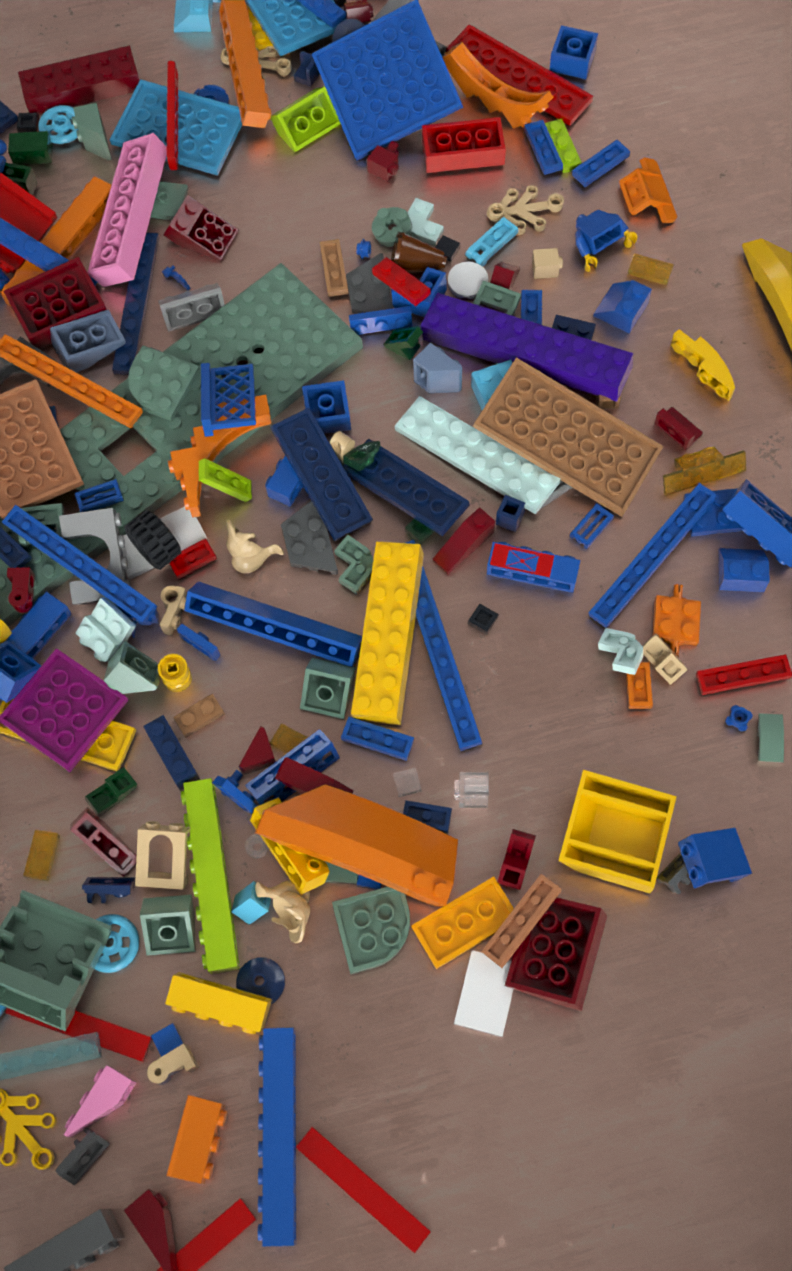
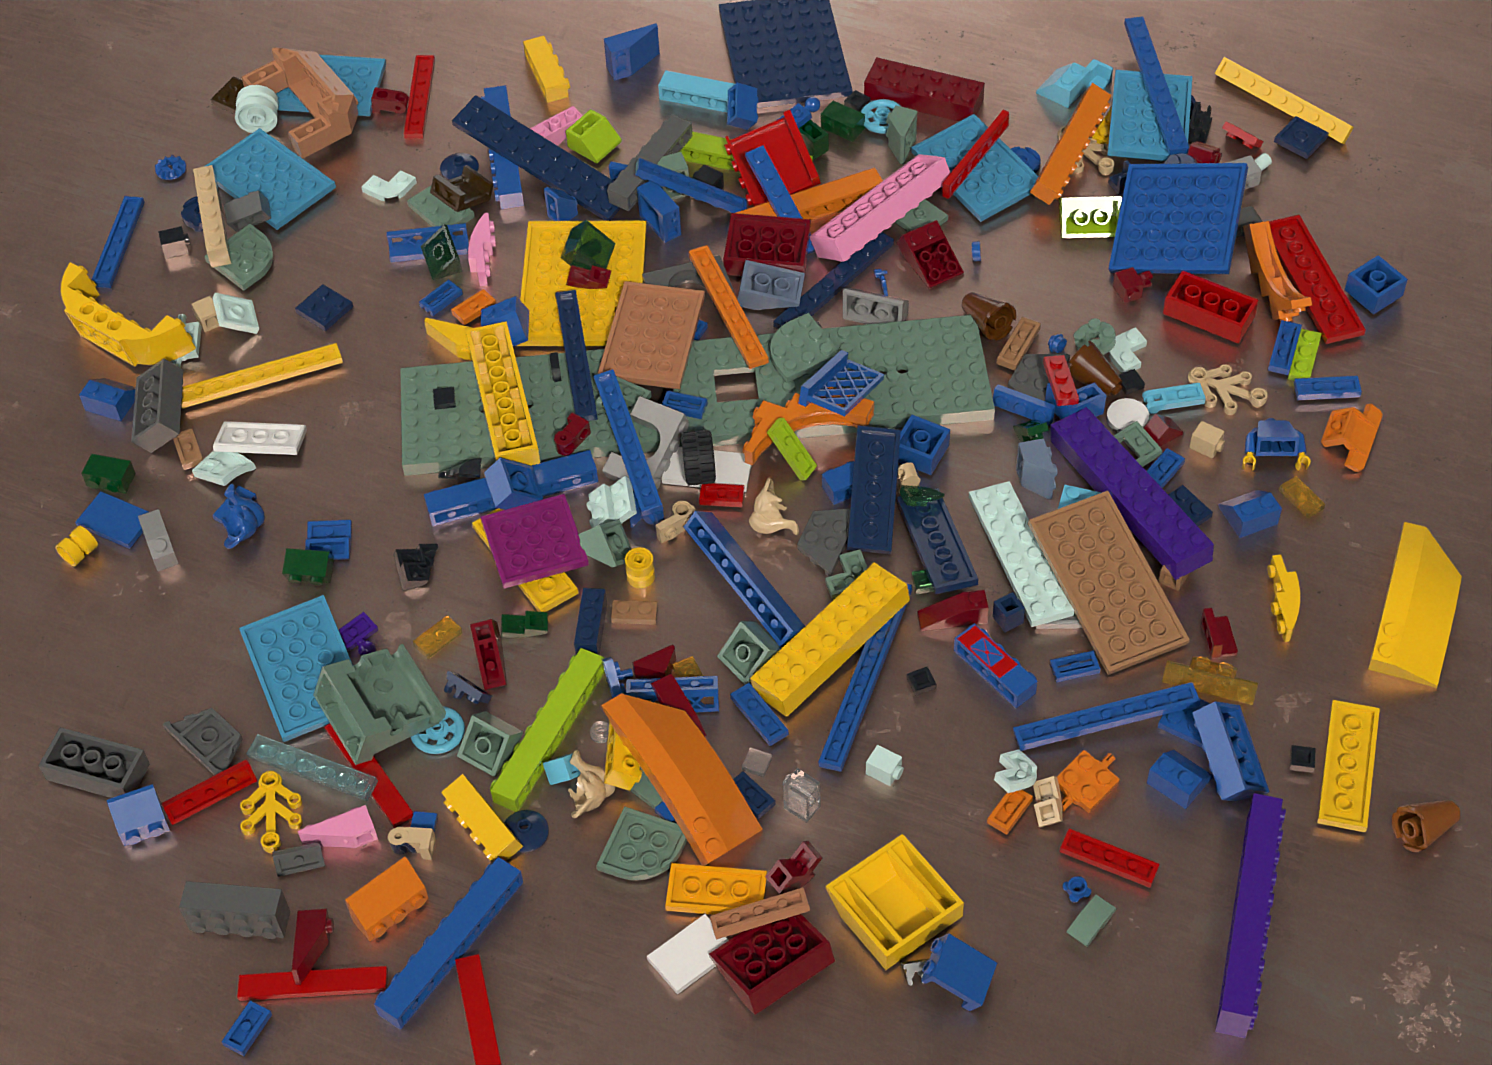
camera: 35 degrees right, 15 degrees down
tan panel [135,821,191,890] -> none
blue plate [177,624,220,661] -> none
none -> light aqua brick [866,745,904,786]
none -> reddish brown cone [961,292,1017,341]
none -> blue tile [972,241,981,262]

